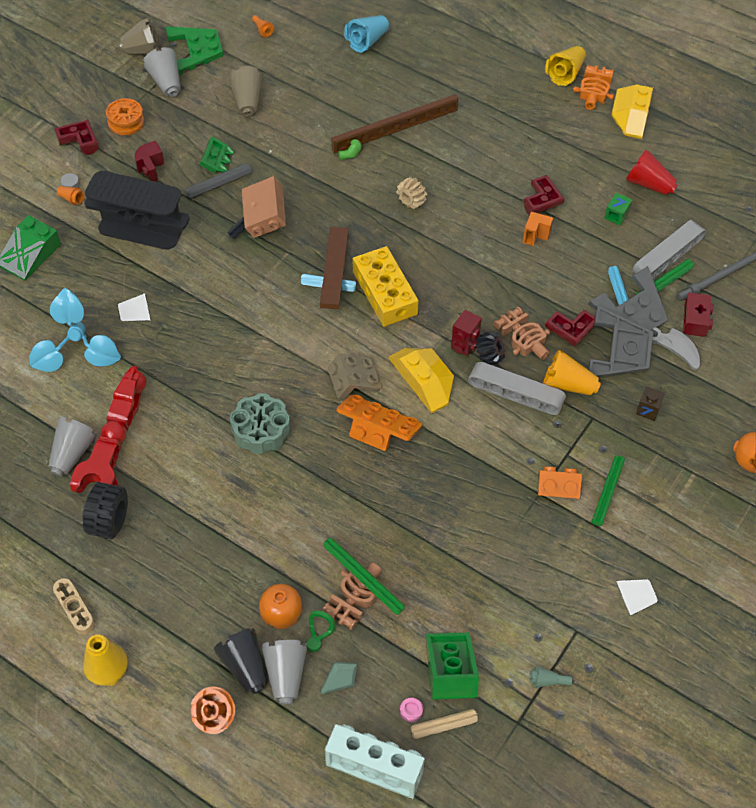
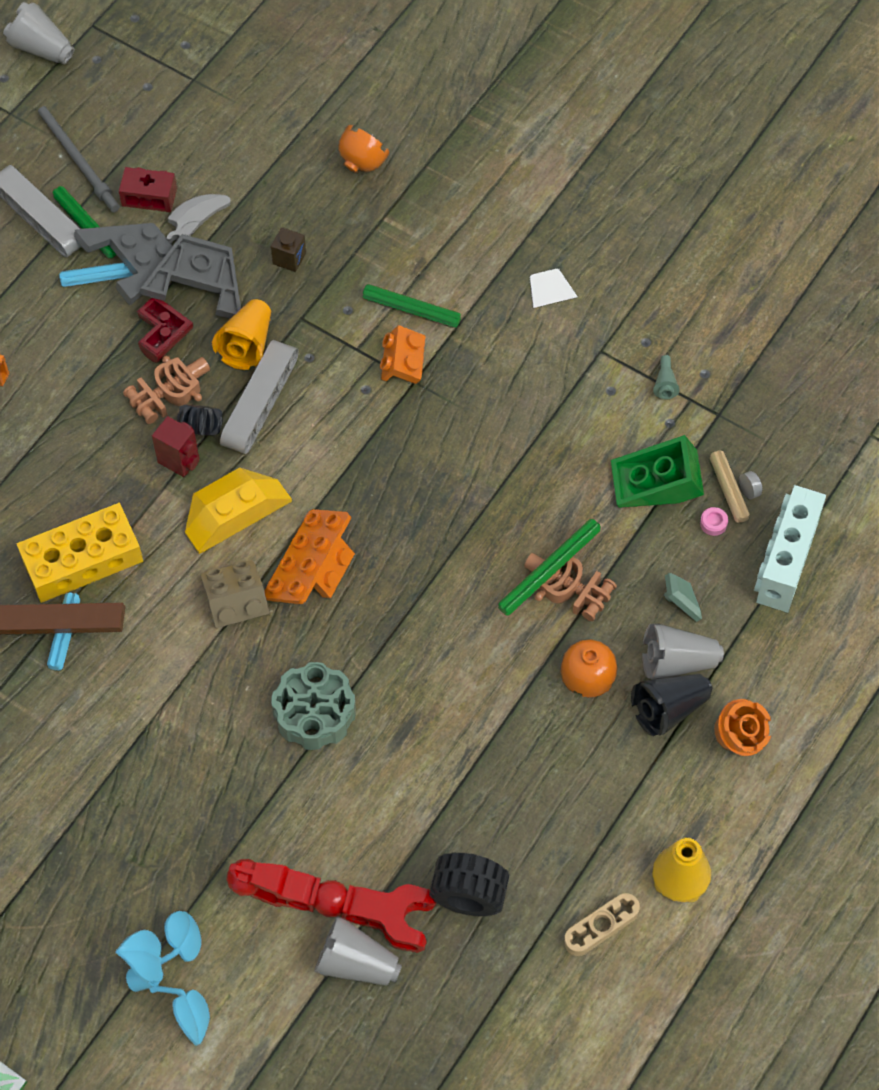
camera: 90 degrees left, 5 degrees up
white sticker [118,294,150,321] -> none
green piece [307,610,335,652] -> none
none -> light grey tile [739,471,762,500]

